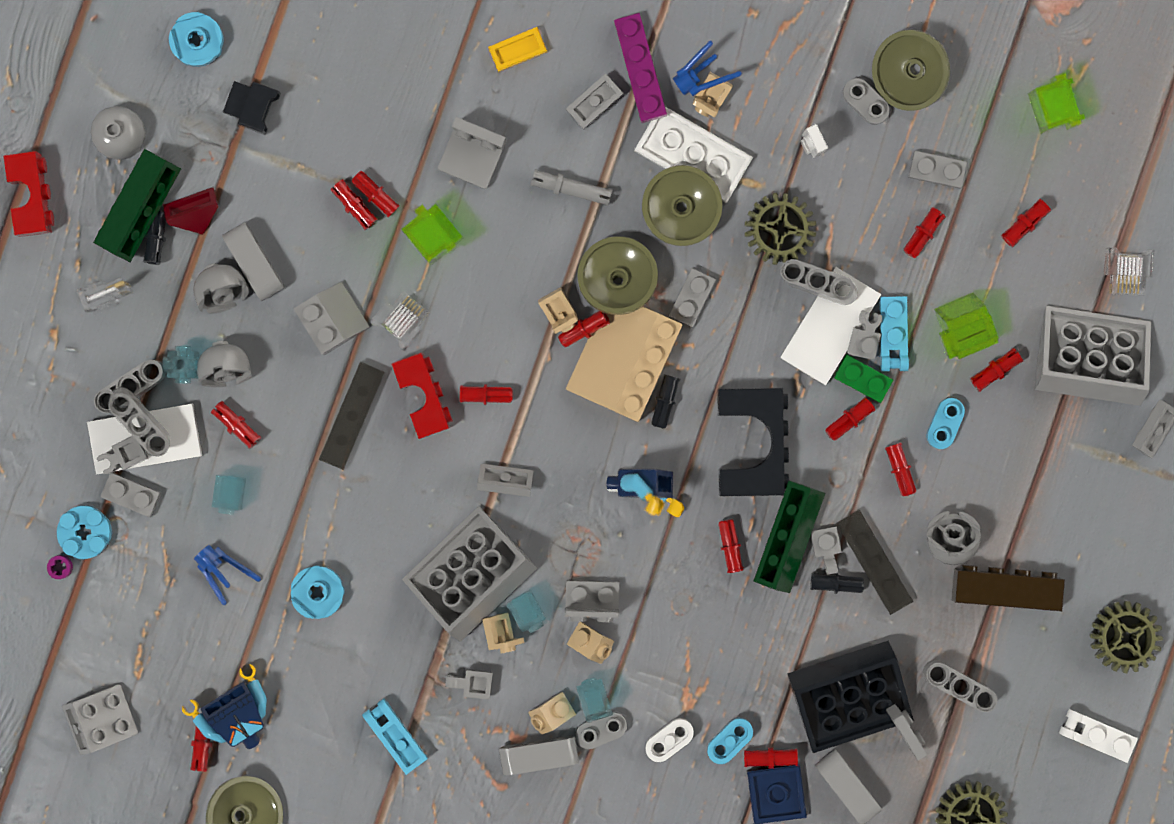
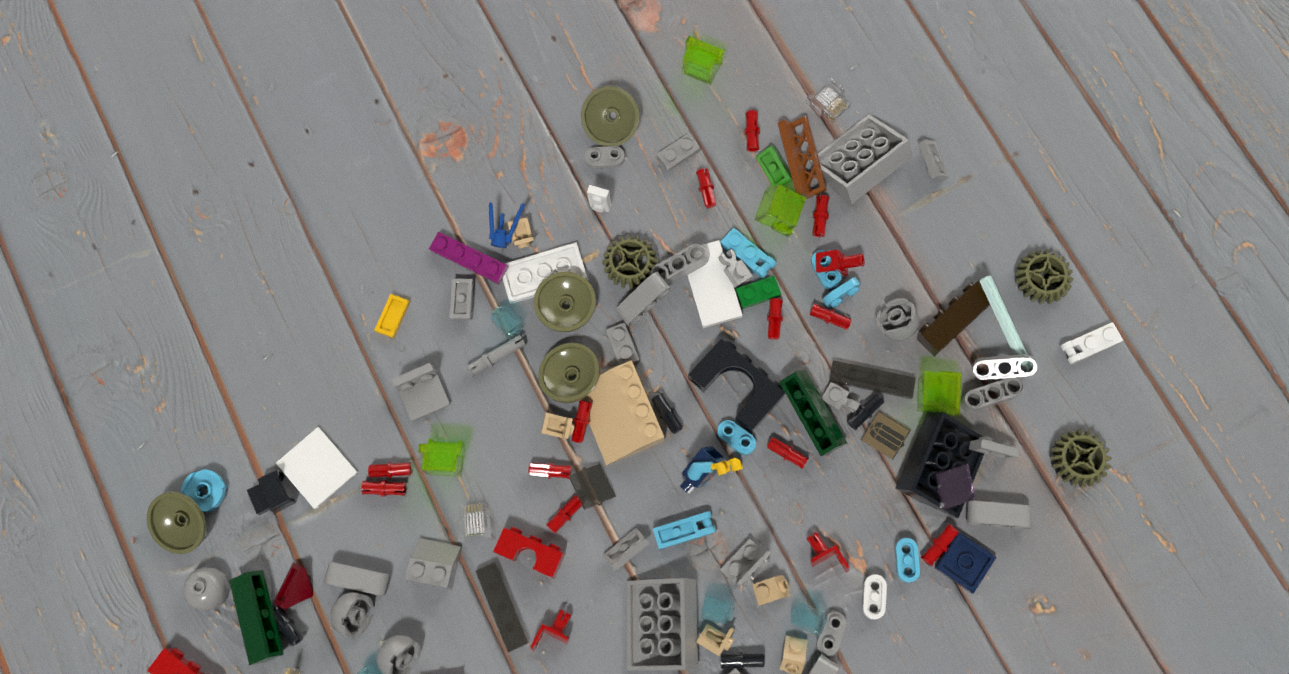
camera: 35 degrees left, 15 degrees down
none -> olive dish [147,491,206,554]
none -> white piece [276,427,358,510]
none -> clear light blue brick [490,304,524,340]
none -> axle [528,462,571,479]
none -> red bracket [530,609,572,652]
none -> clear smoke piece [568,463,616,510]
none -> light grey beam [616,272,671,327]
none -> medium azure plate [653,511,717,550]
none -> medium azure plate [717,420,756,455]
none -> black axle [720,652,765,670]
none -> bright green slope [756,146,793,190]
none -> dark orange fence [777,116,827,199]
none -> red bracket [806,532,849,573]
none -> red bracket [815,249,865,277]
none -> medium azure plate [822,277,861,308]
none -> clear smoke piece [861,411,911,460]
none -> clear neon green plate [917,370,962,416]
none -> clear purple piece [936,464,976,509]
none -> beam [972,354,1037,379]
none -> light aqua axle [980,276,1032,370]

